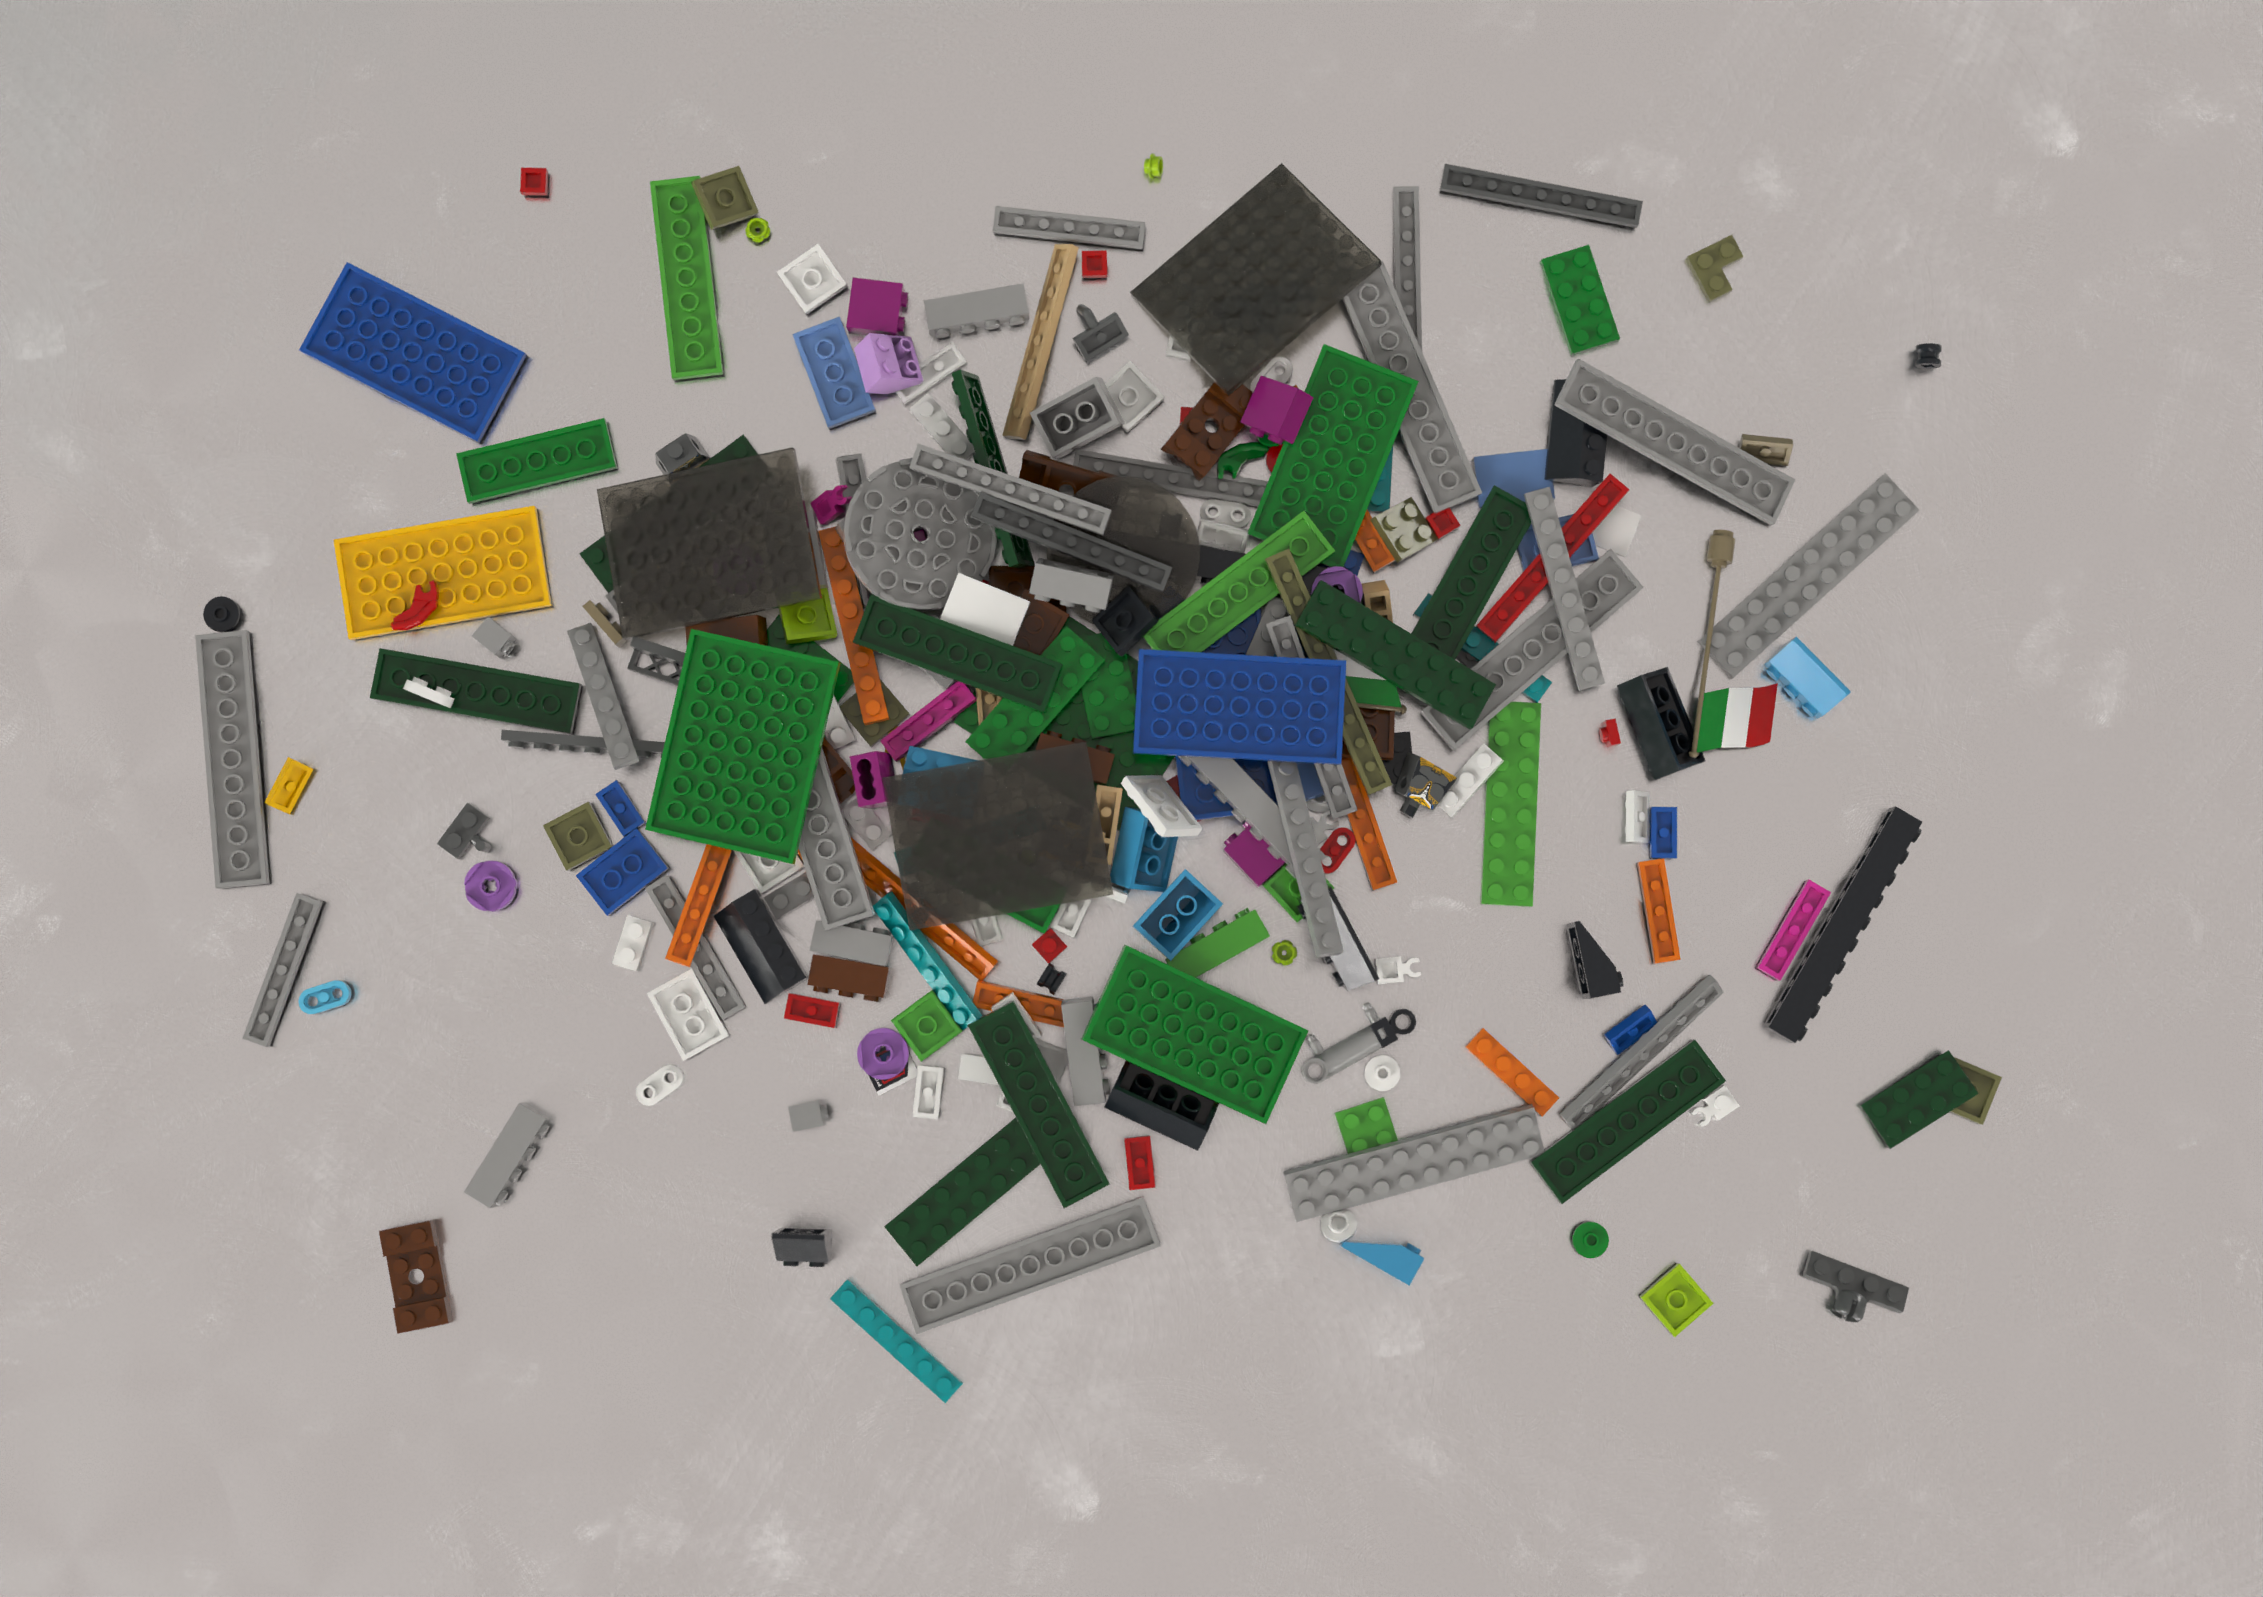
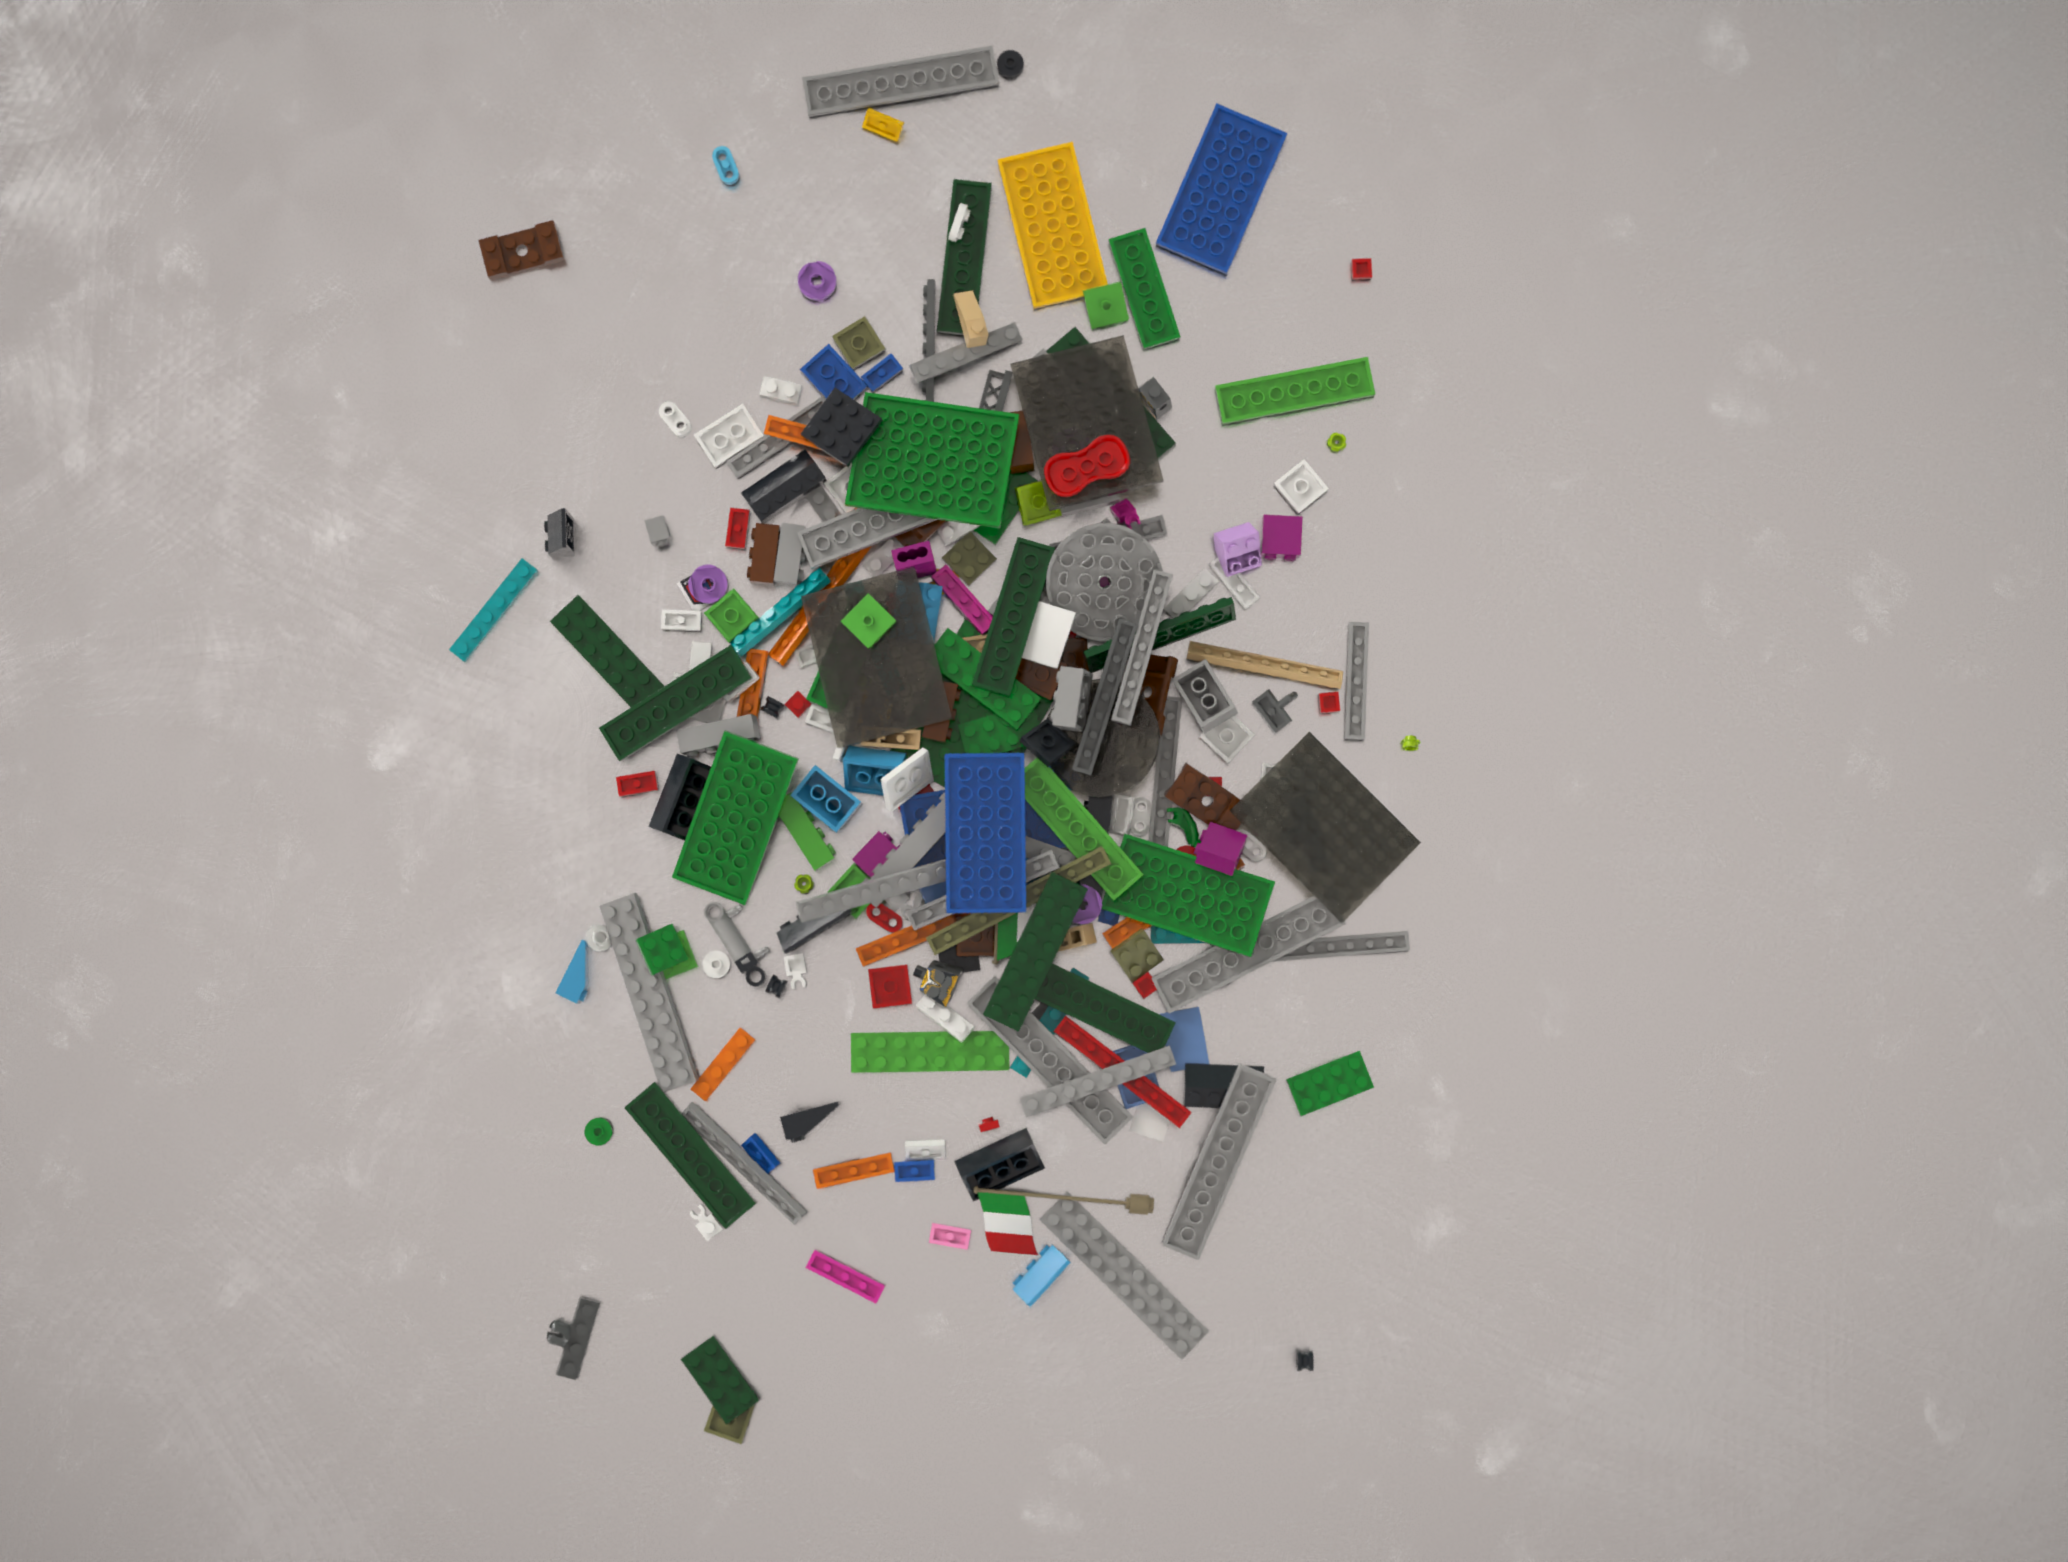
camera: 85 degrees right, 0 degrees up
light grey plate [242,893,323,1047] -> none
red piece [391,580,439,631] -> none
dark grey plate [437,803,491,859] -> none
light grey brick [464,1102,550,1208] -> none
light grey brick [472,617,516,658] -> none
dark tan plate [582,600,627,648] -> none
olive plate [691,166,759,230] -> none
medium blue plate [792,316,876,429] -> none
orange plate [818,527,890,726] -> none
light grey plate [899,1197,1161,1334] -> none
light grey brick [924,283,1030,338] -> none
dark grey plate [1440,164,1643,228] -> none
lime plate [1639,1263,1714,1337] -> none
olive plate [1686,235,1744,303] -> none
dark tan plate [1739,434,1794,466] -> none
black brick [1763,806,1922,1043] -> none
none -> green plate [635,924,688,976]
none -> black wheel [765,974,788,999]
none -> black plate [801,388,883,467]
none -> bright green plate [841,593,897,649]
none -> red plate [868,964,912,1009]
none -> bright pink plate [929,1223,971,1250]
none -> tan slope [953,290,989,348]
none -> red plate [1044,435,1130,497]
none -> bright green plate [1083,281,1129,329]

